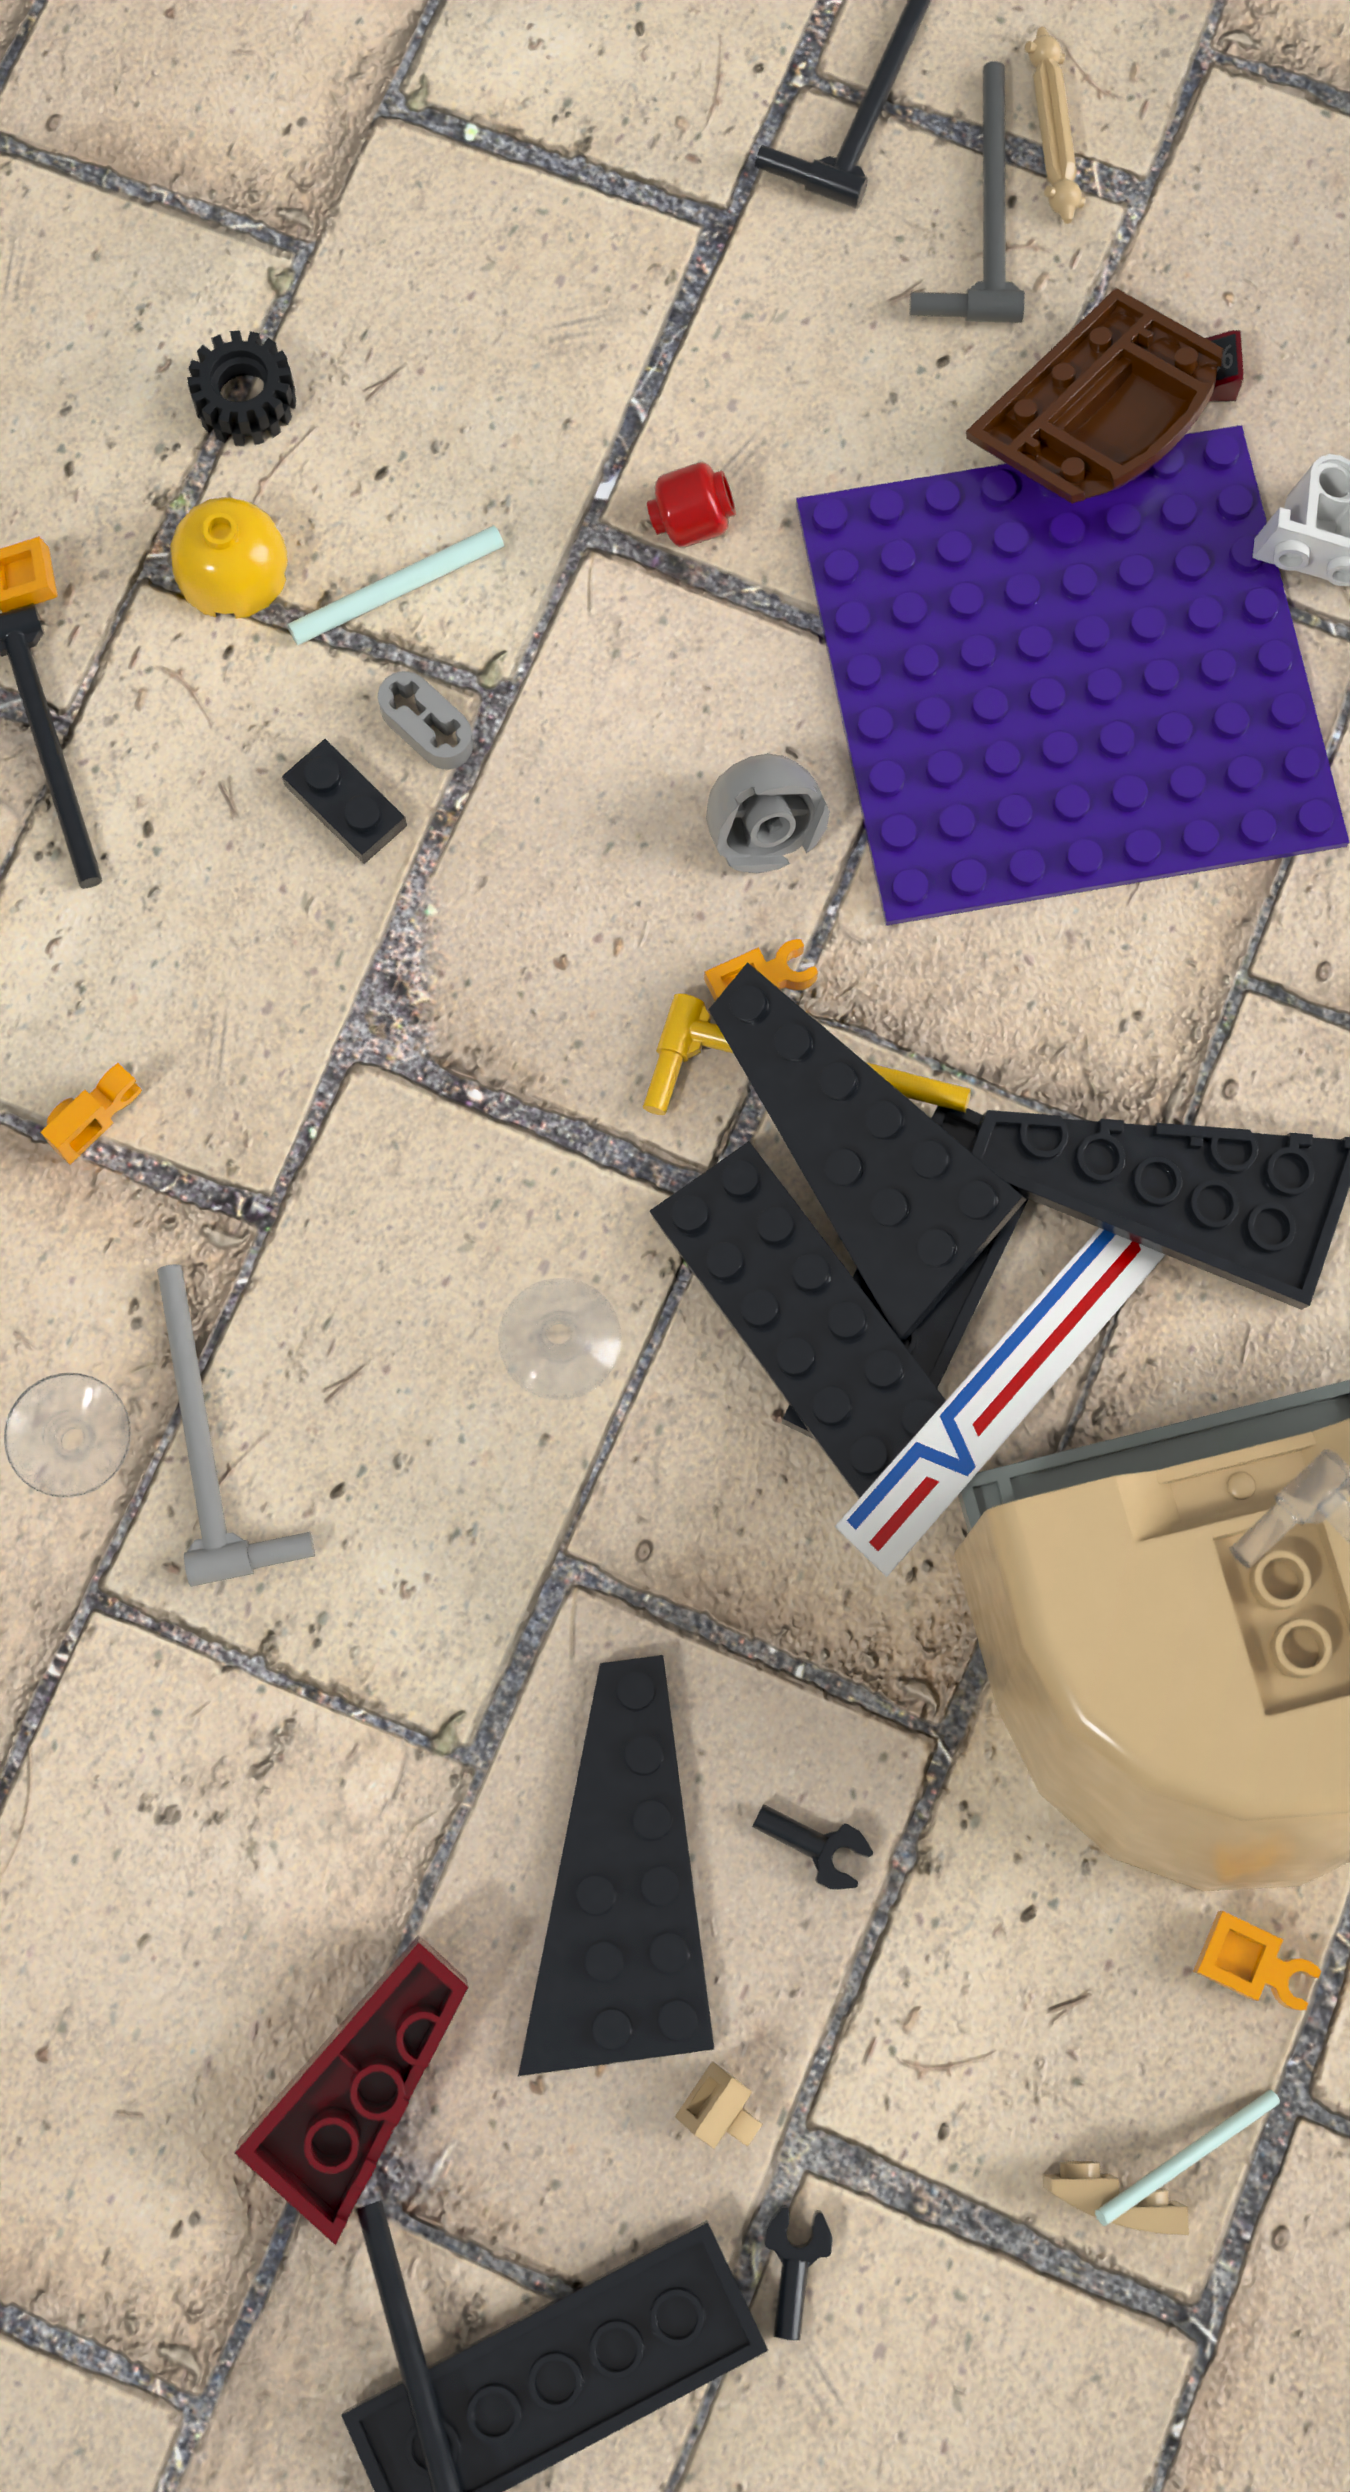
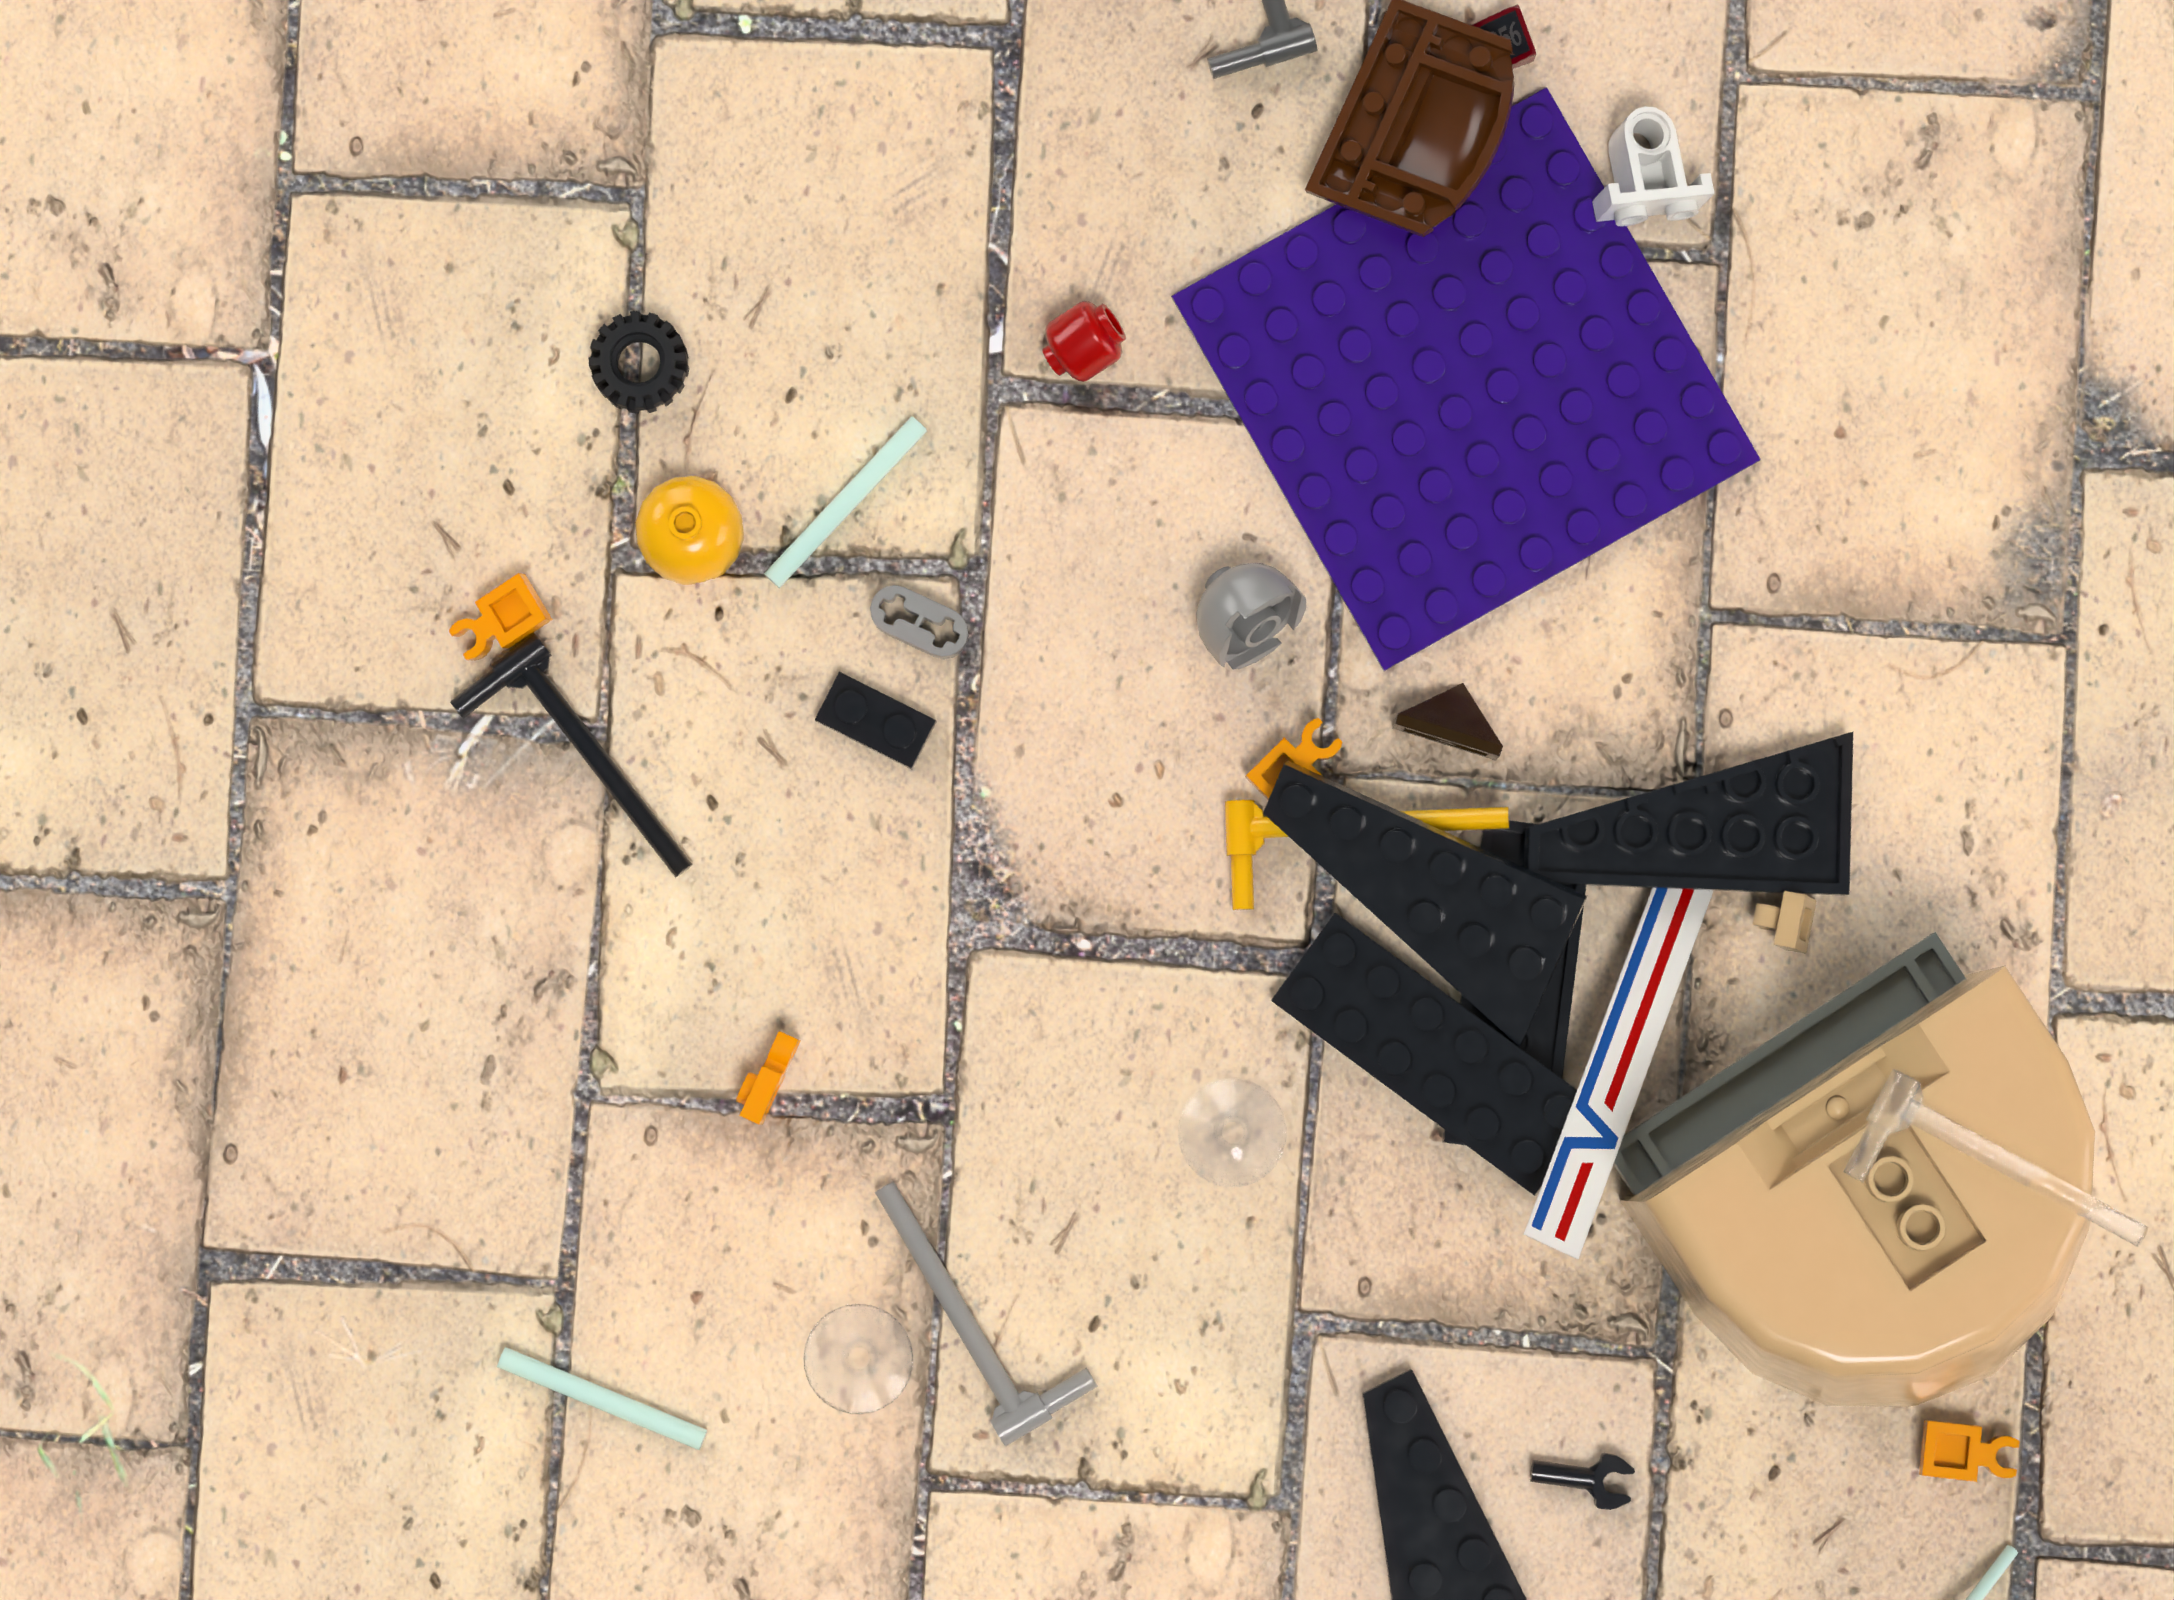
camera: 15 degrees left, 10 degrees up
none -> dark brown slope [1392,683,1503,761]
none -> tan tile [1753,891,1817,954]

